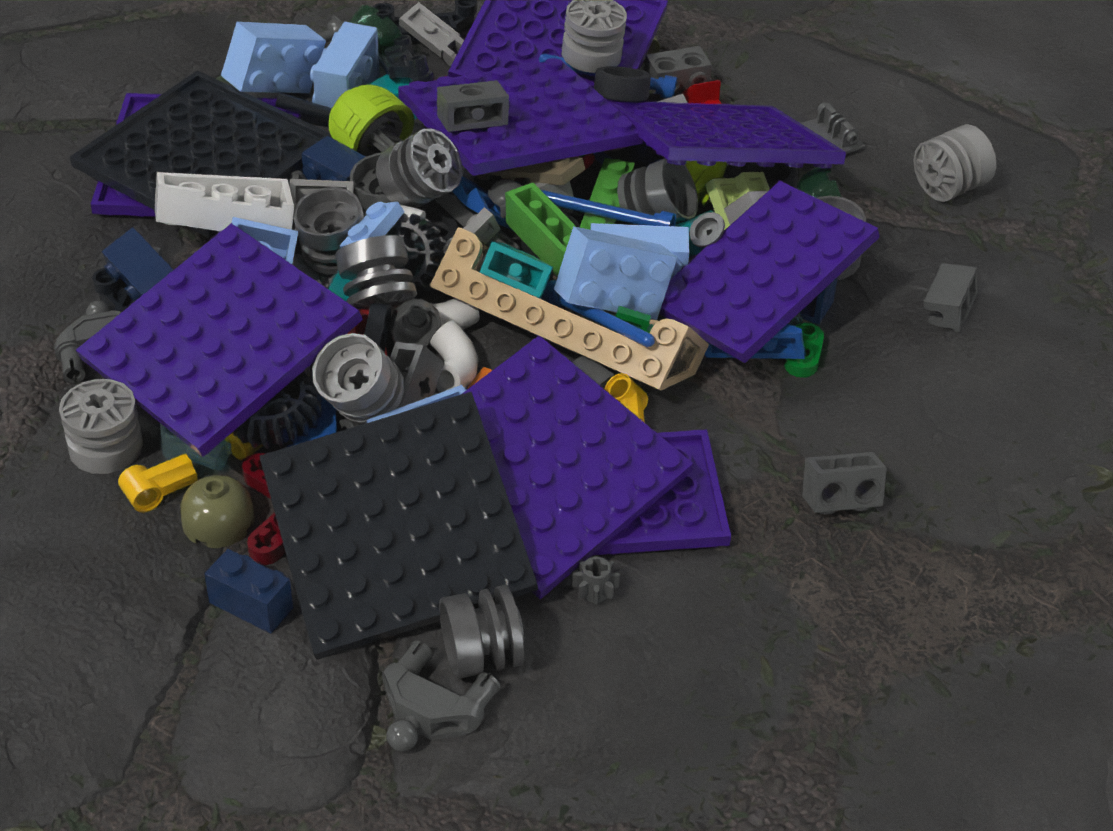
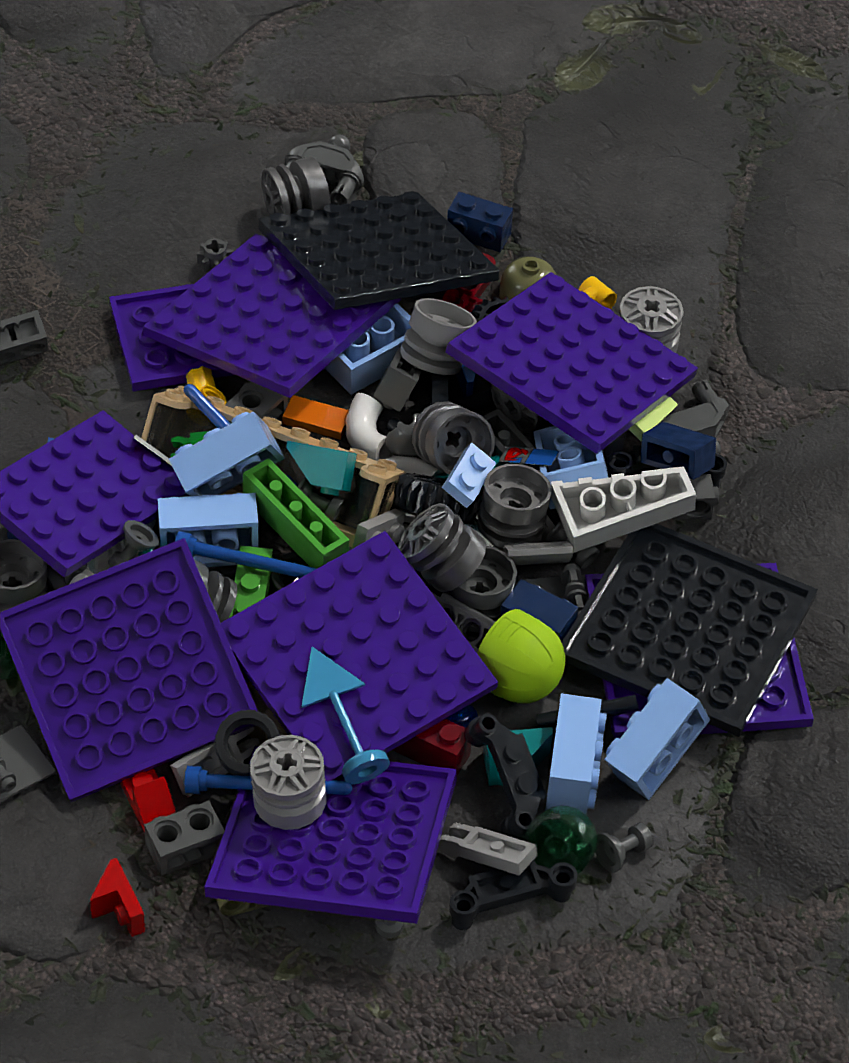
camera: 170 degrees right, 5 degrees up
dark grey brick [437,80,509,132] -> none
none -> red slope [90,858,145,937]
none -> white sticker [134,435,171,465]
none -> dark azure piece [301,647,390,784]
none -> sticker [499,446,559,466]

